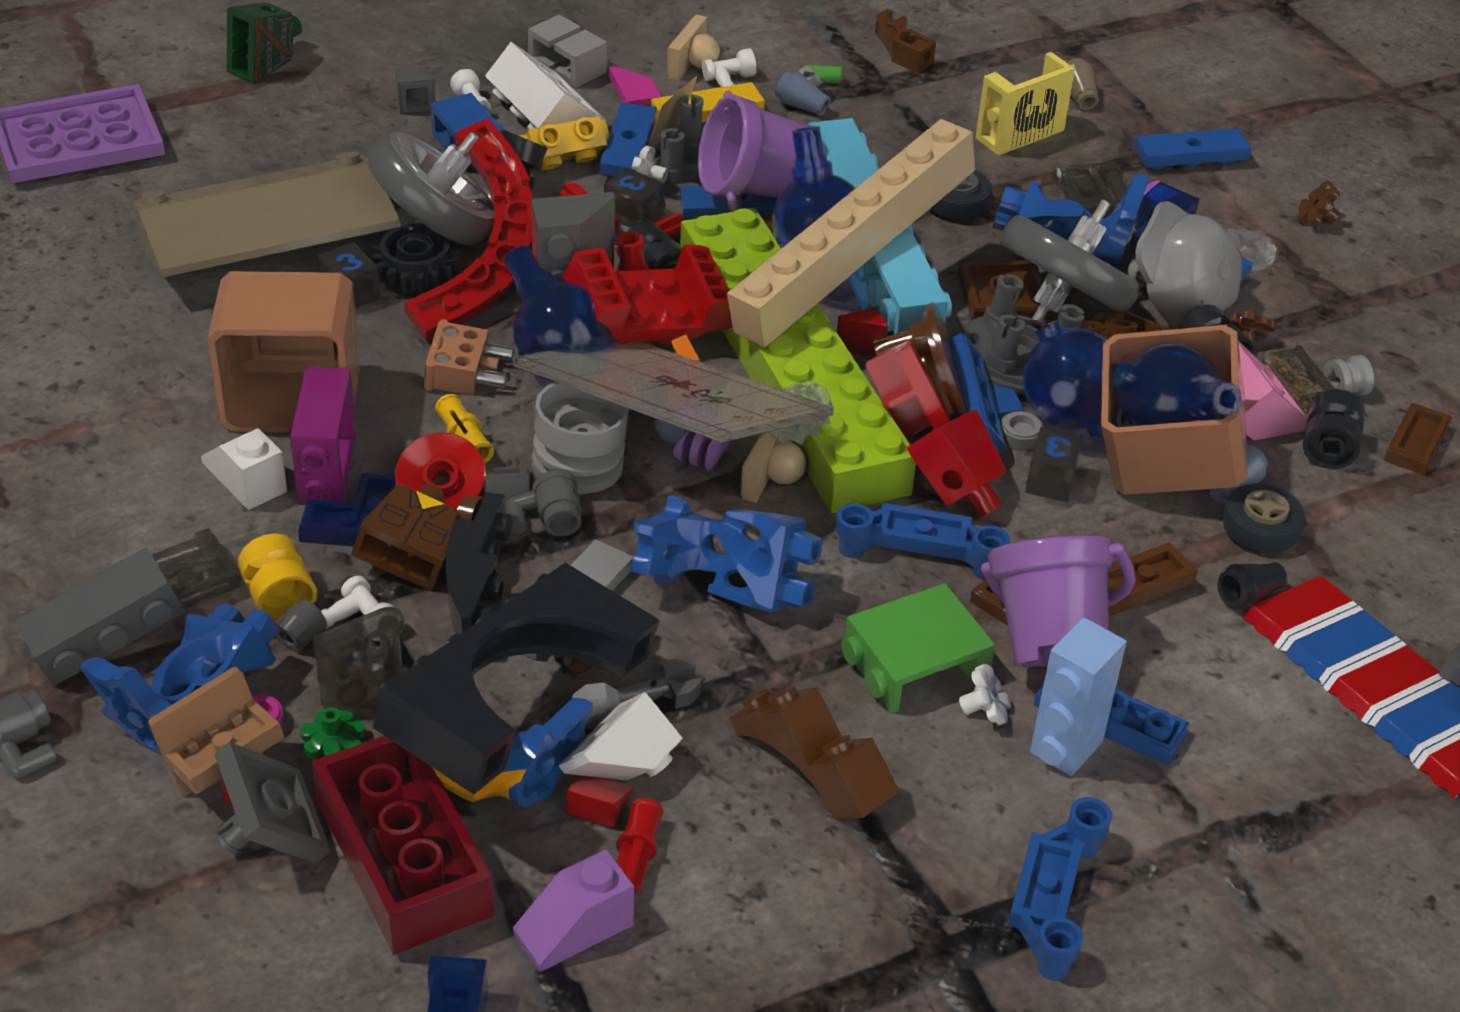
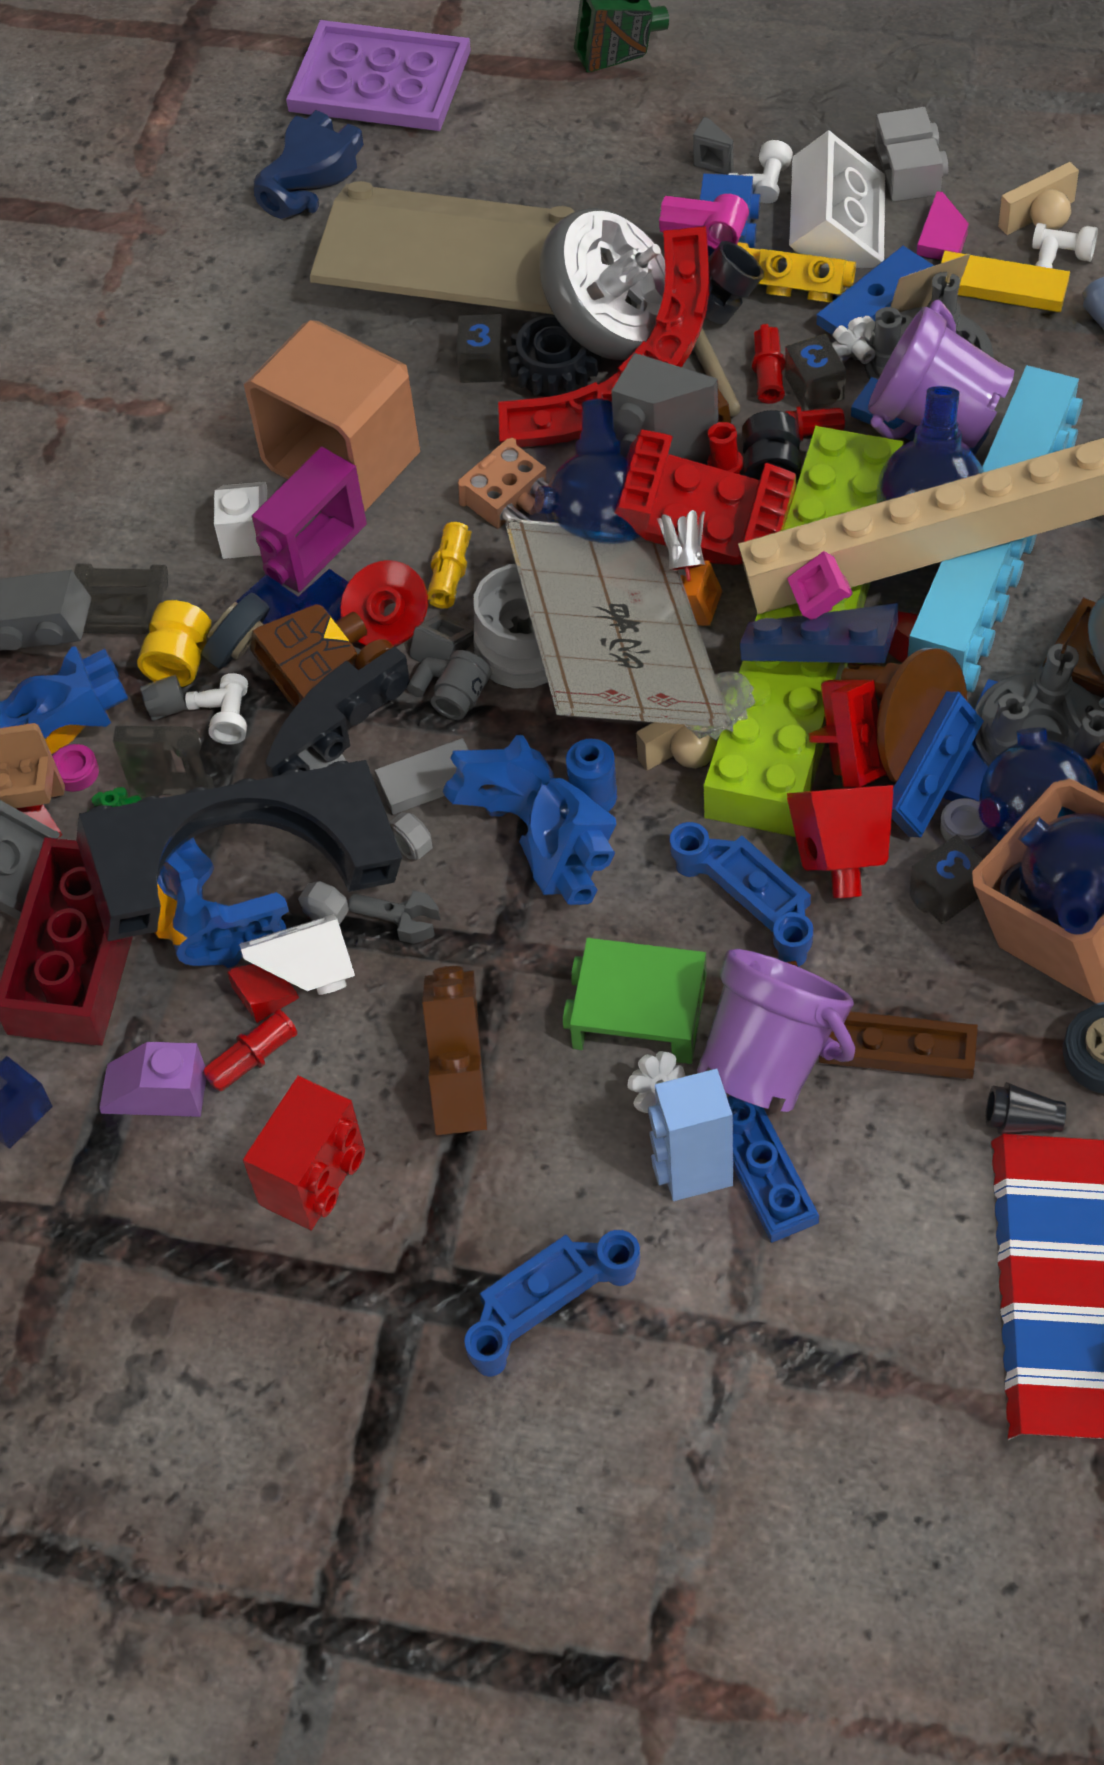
camera: 45 degrees right, 15 degrees up
none -> black wheel [201,593,270,669]
none -> red brick [243,1075,365,1231]
none -> dark blue hips [254,110,364,219]
none -> blue head [566,739,617,812]
none -> flat silver piece [657,510,705,582]
none -> dark pink piece [659,194,749,249]
none -> dark blue wing [740,603,898,663]
none -> dark pink tile [787,551,853,619]

